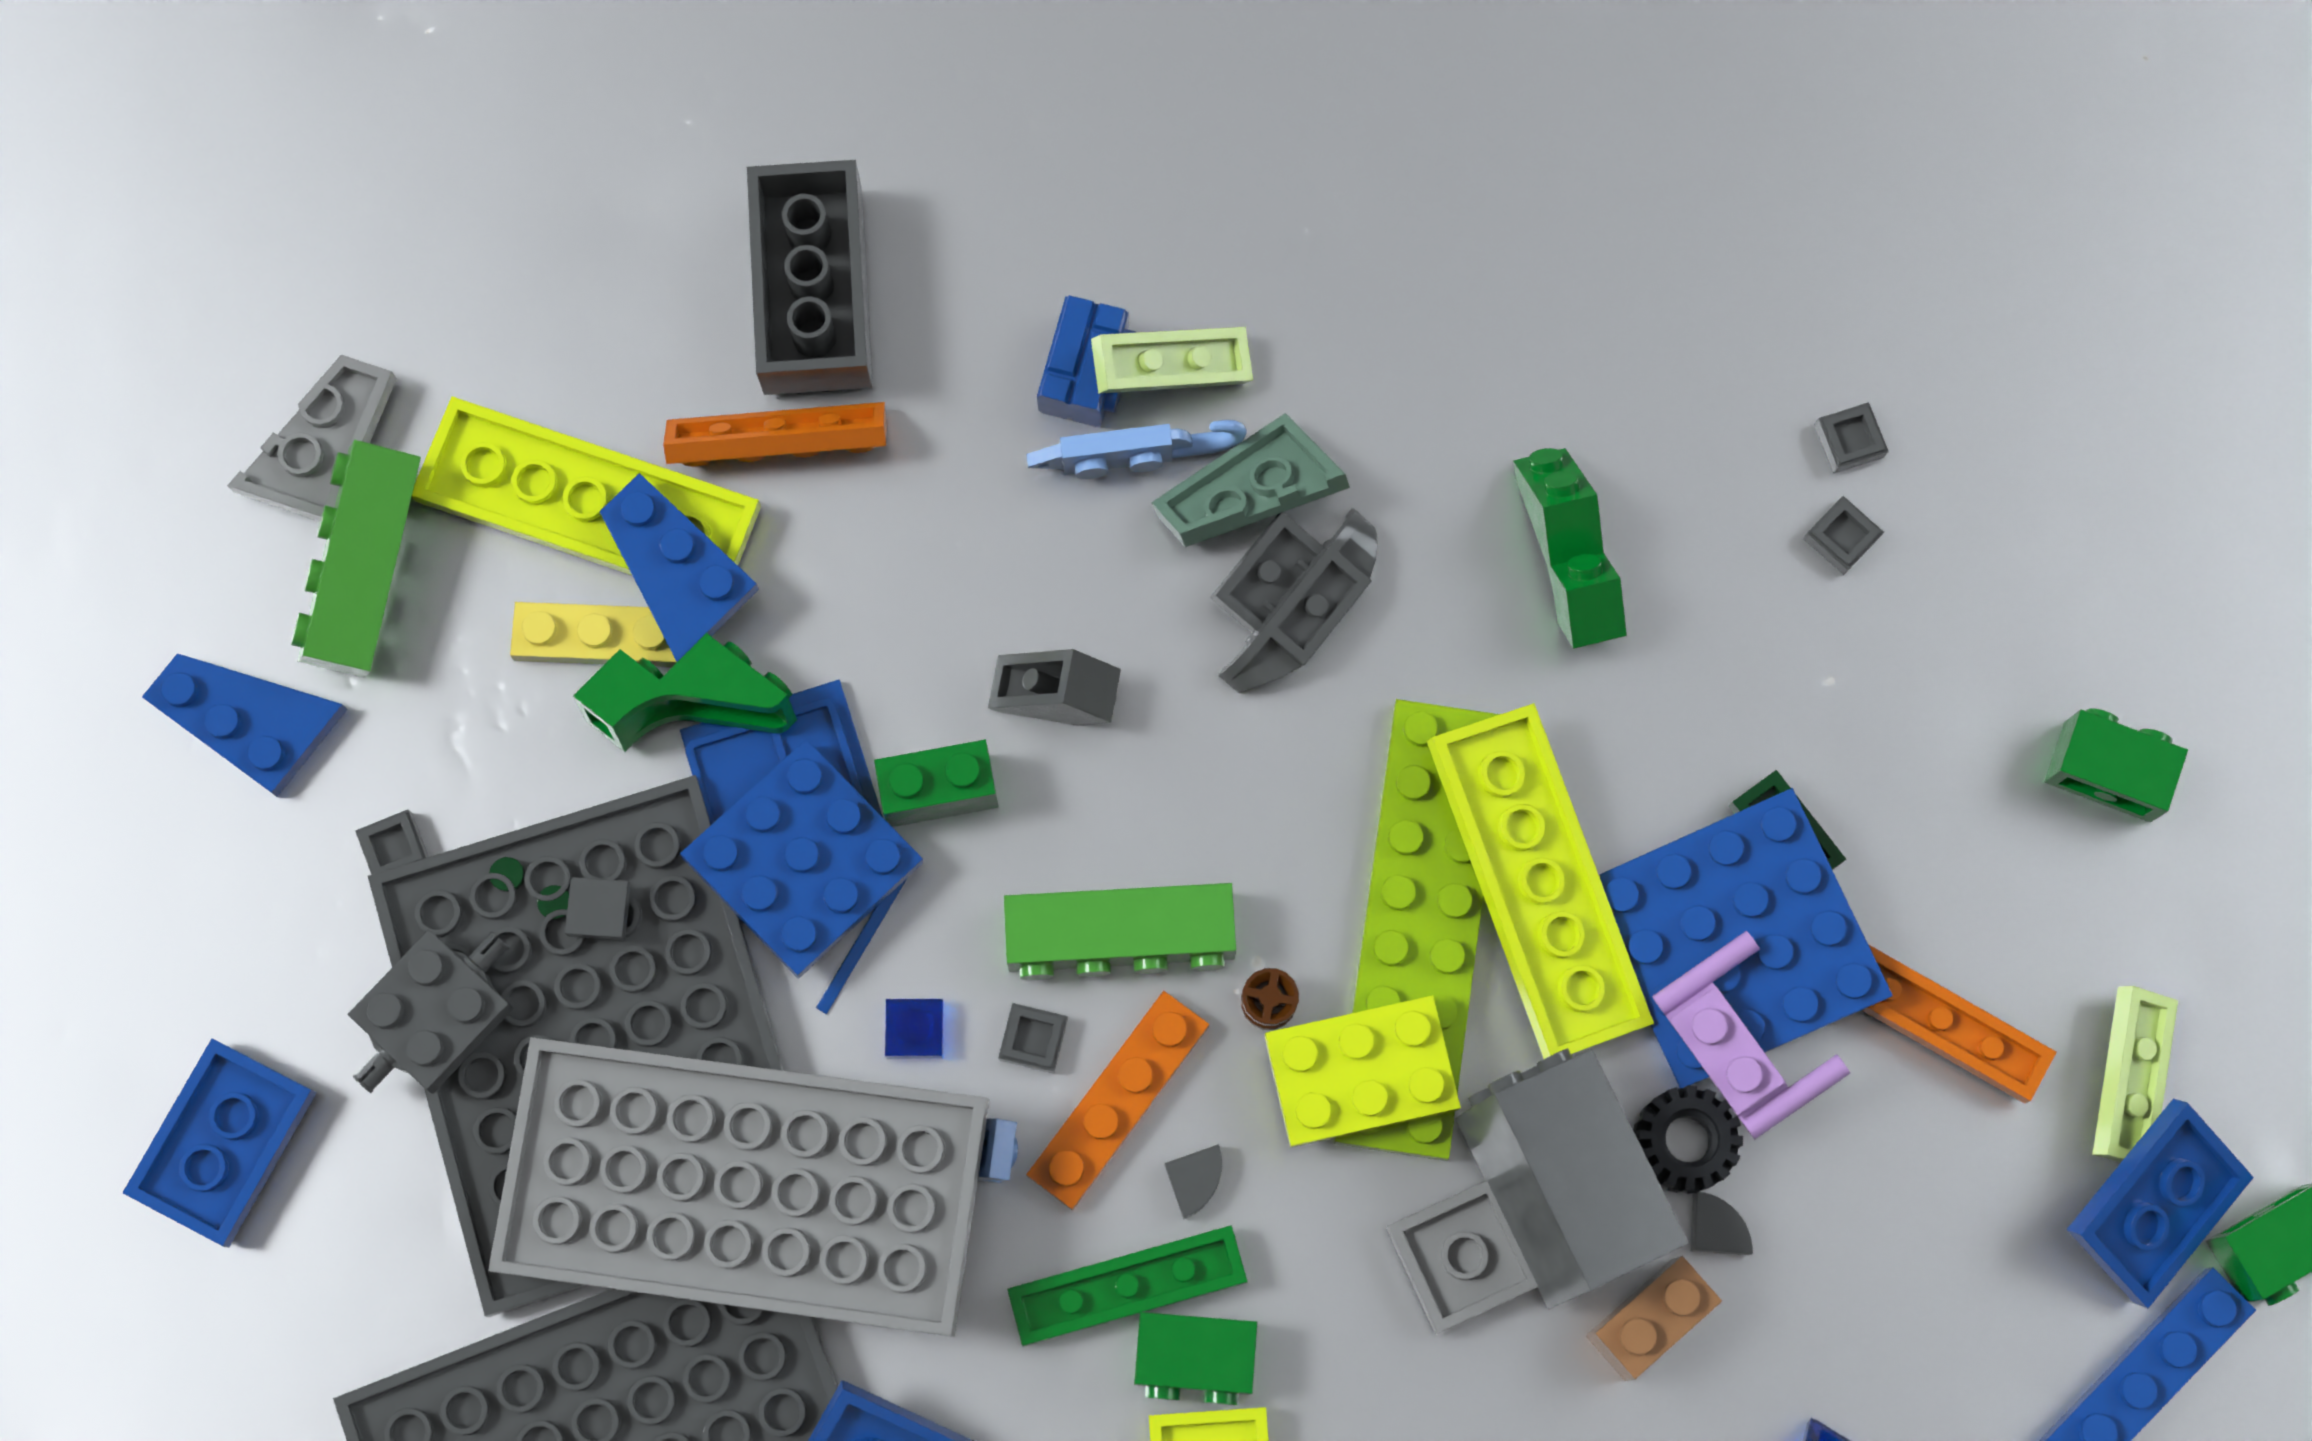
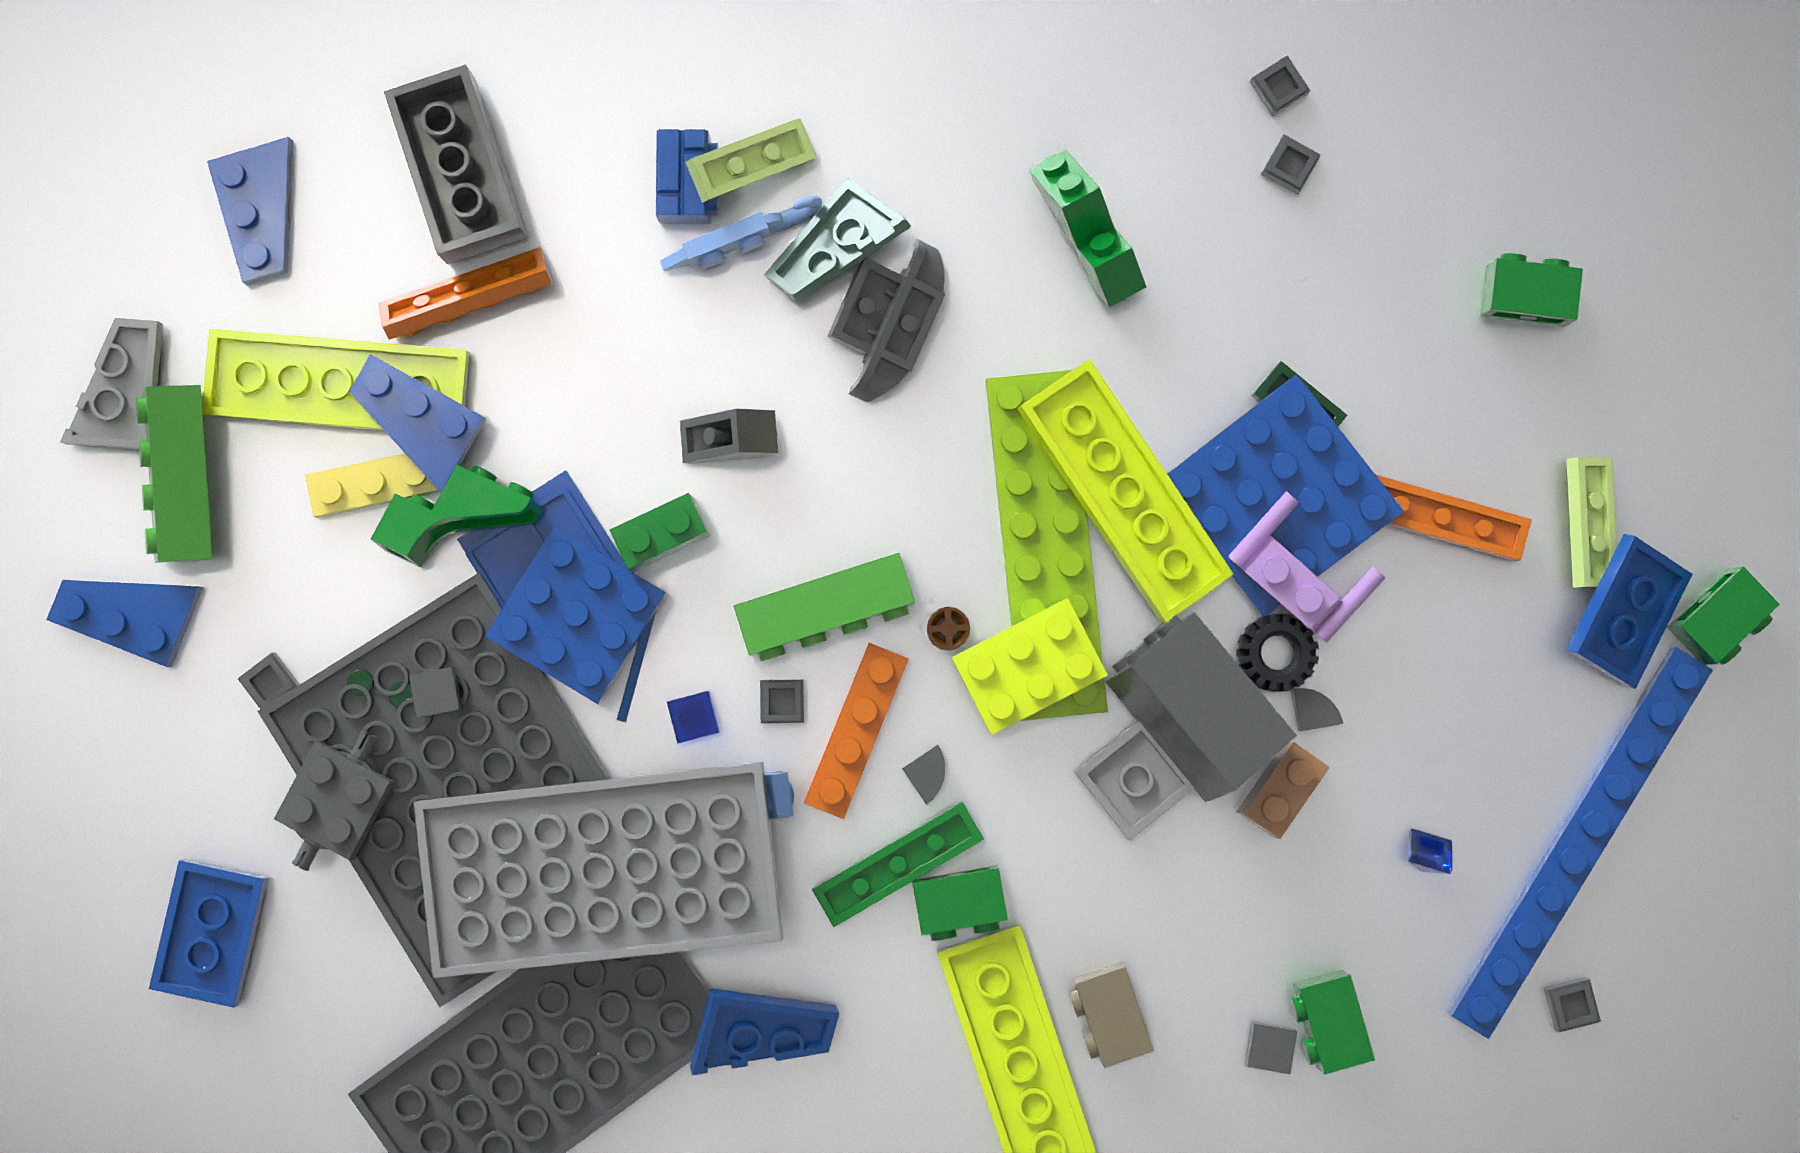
camera: 15 degrees left, 10 degrees up
none -> wing [207,136,293,285]

